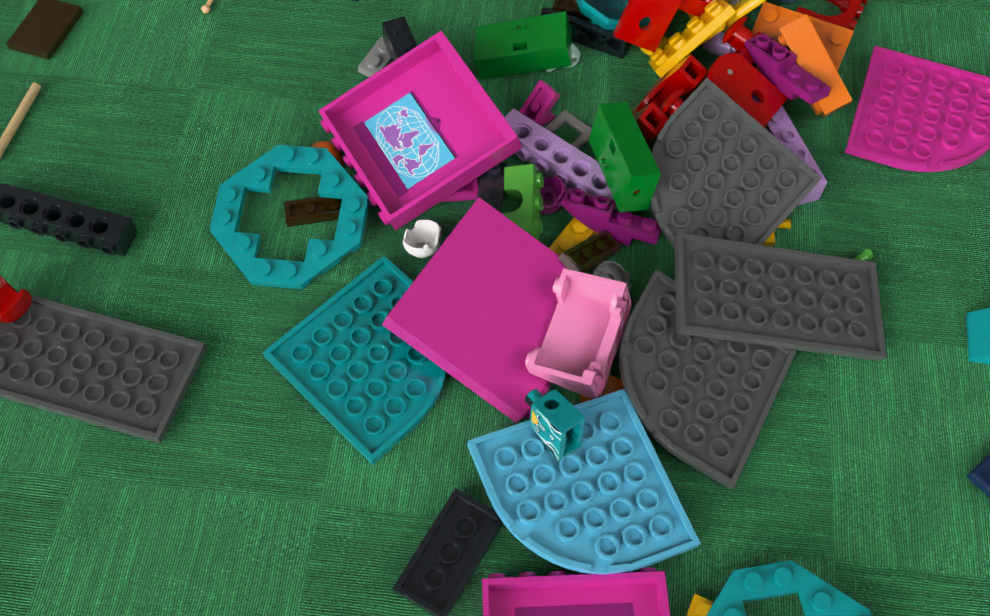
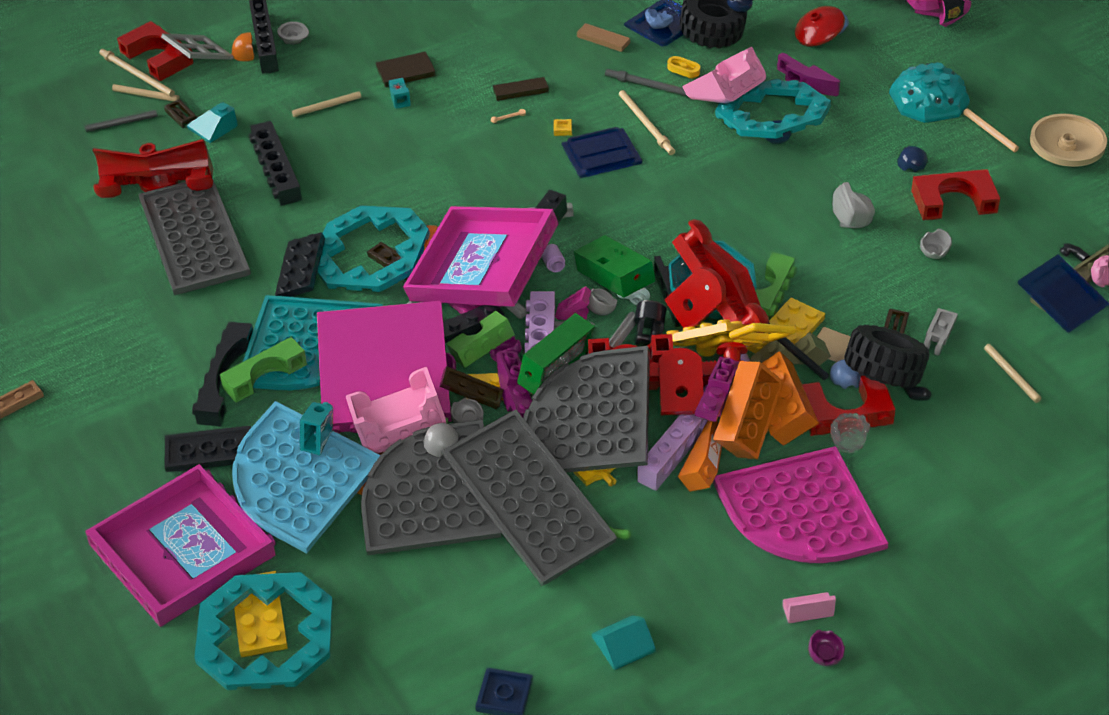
camera: 55 degrees right, 15 degrees down
none -> black arch [192,321,253,427]
none -> bright green arch [220,337,307,403]
none -> black plate [275,232,325,297]
none -> teal leg [388,78,411,109]
none -> light grey hair [423,423,458,457]
none -> light grey hair [588,288,617,316]
none -> light grey axle [609,311,636,348]
none -> black piece [634,300,667,345]
none -> orange slope [678,420,722,492]
none -> clear hair [830,413,870,454]

